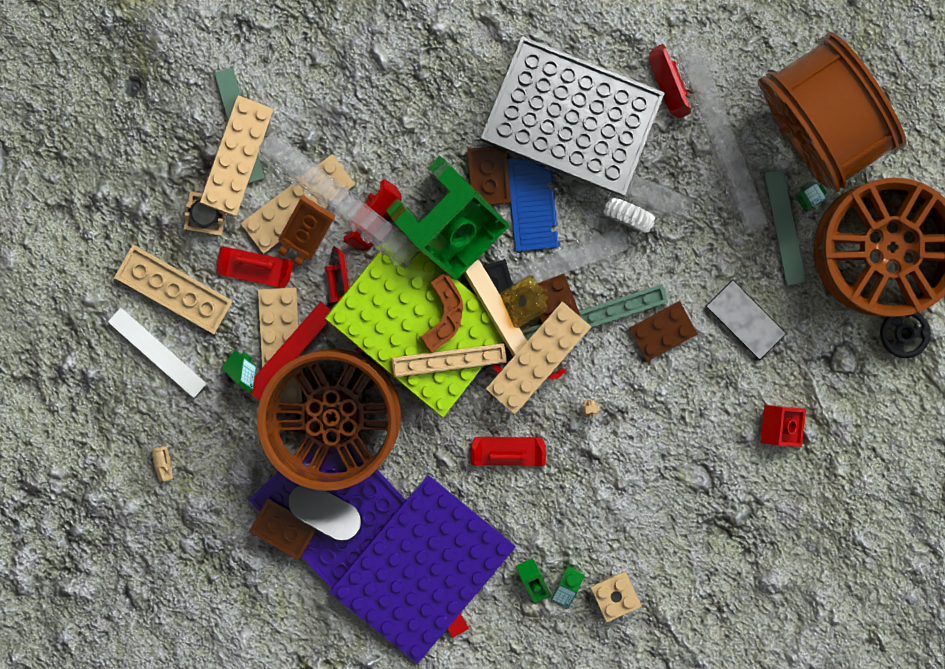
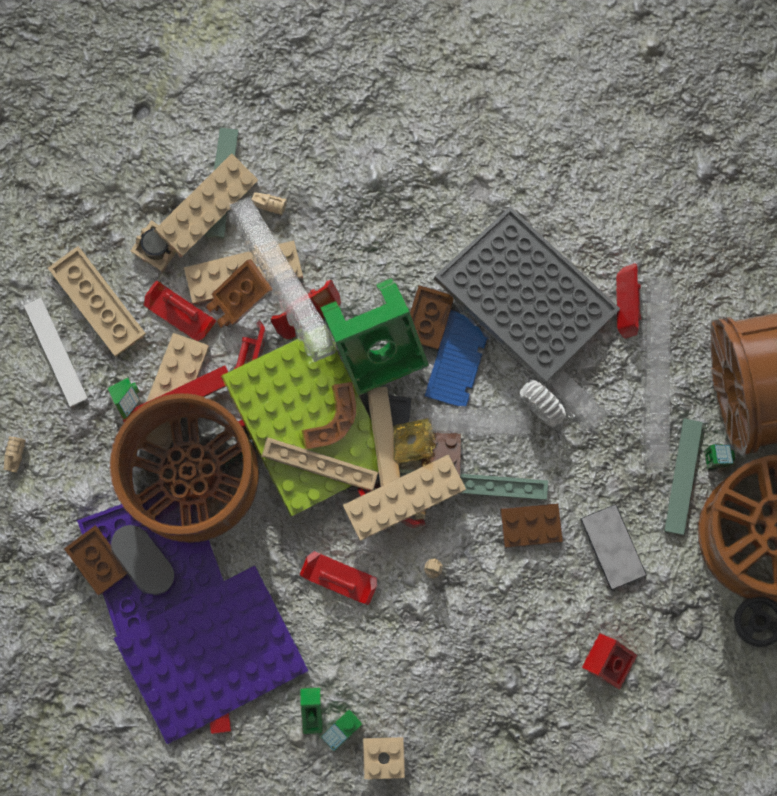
camera: 25 degrees right, 10 degrees down
none -> tan hinge [251,192,287,215]

